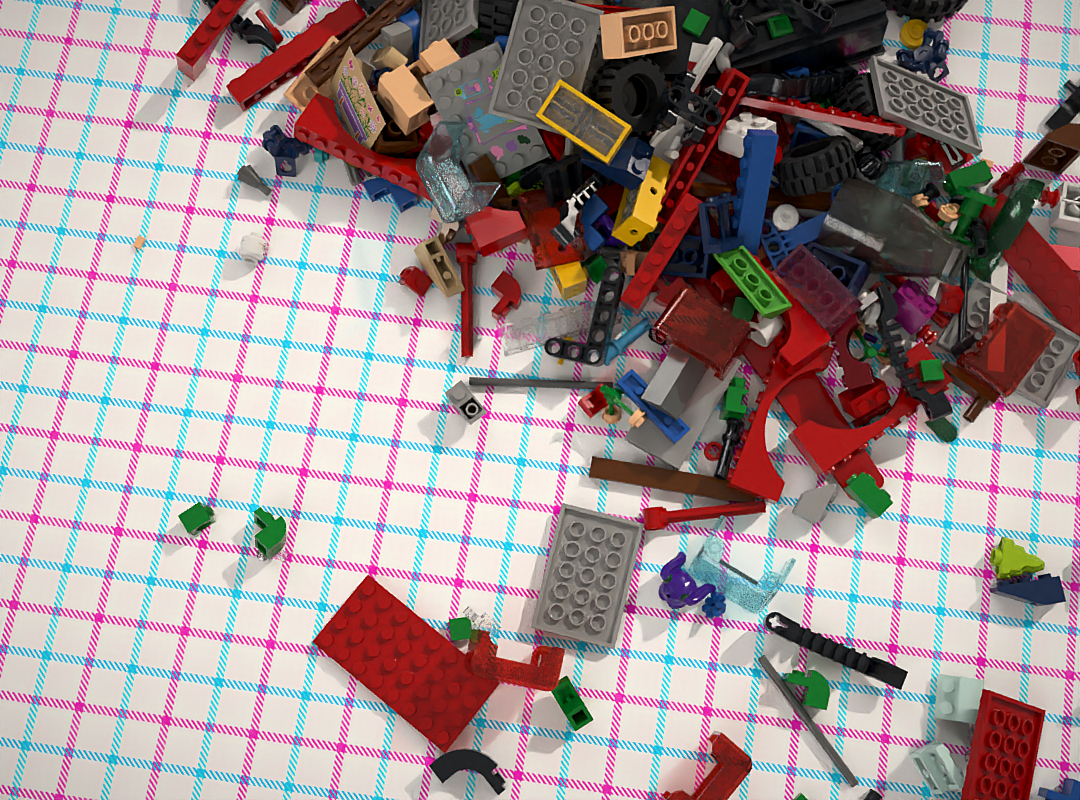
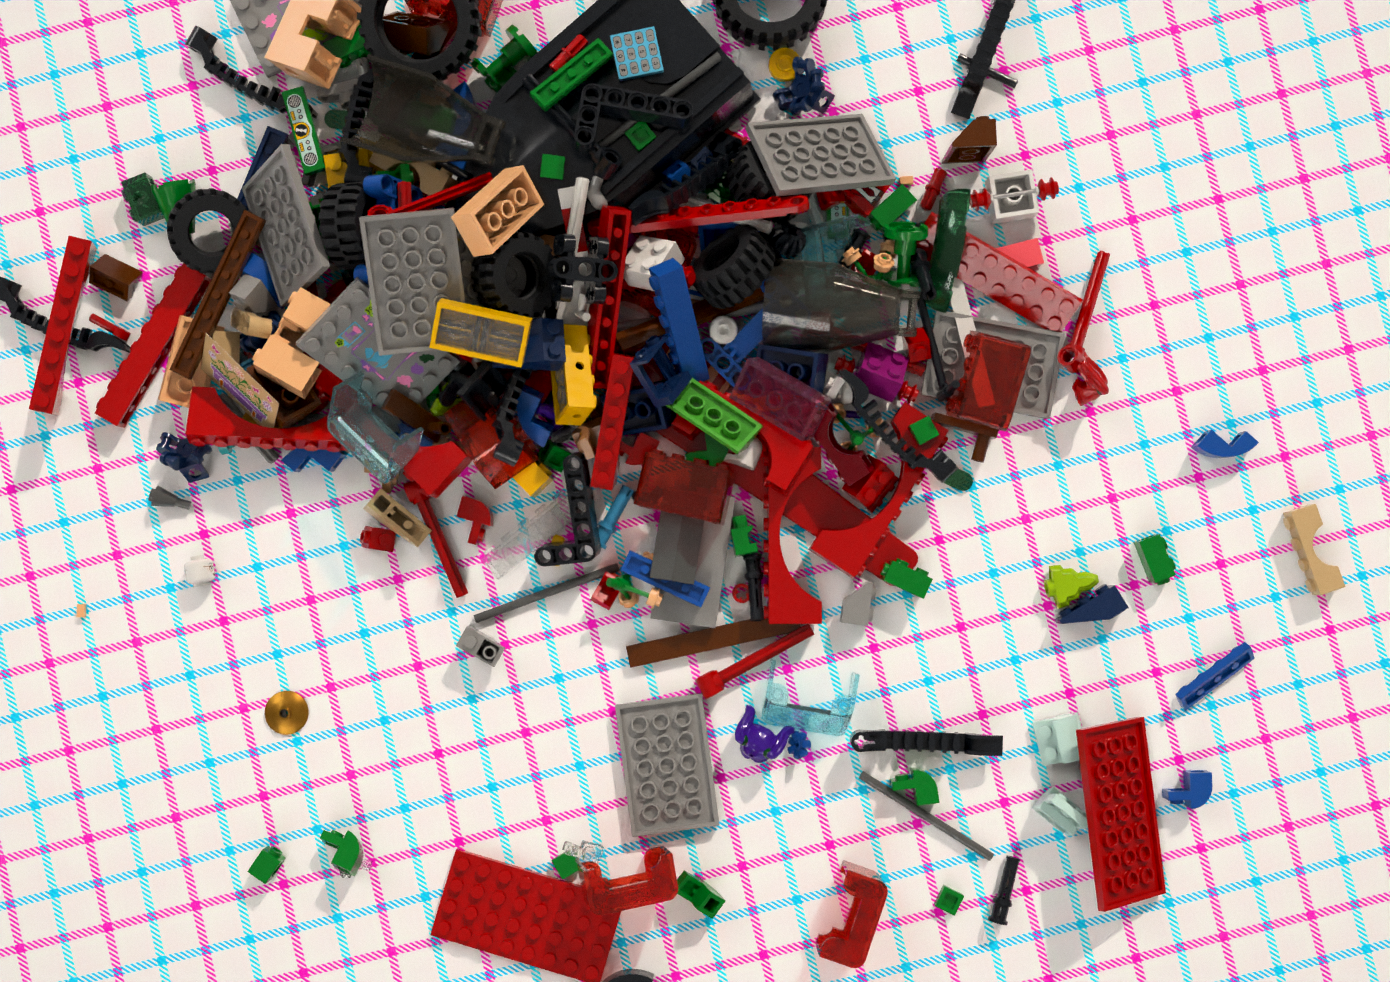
camera: 20 degrees left, 10 degrees up
none -> pearl gold dish [265,691,309,735]

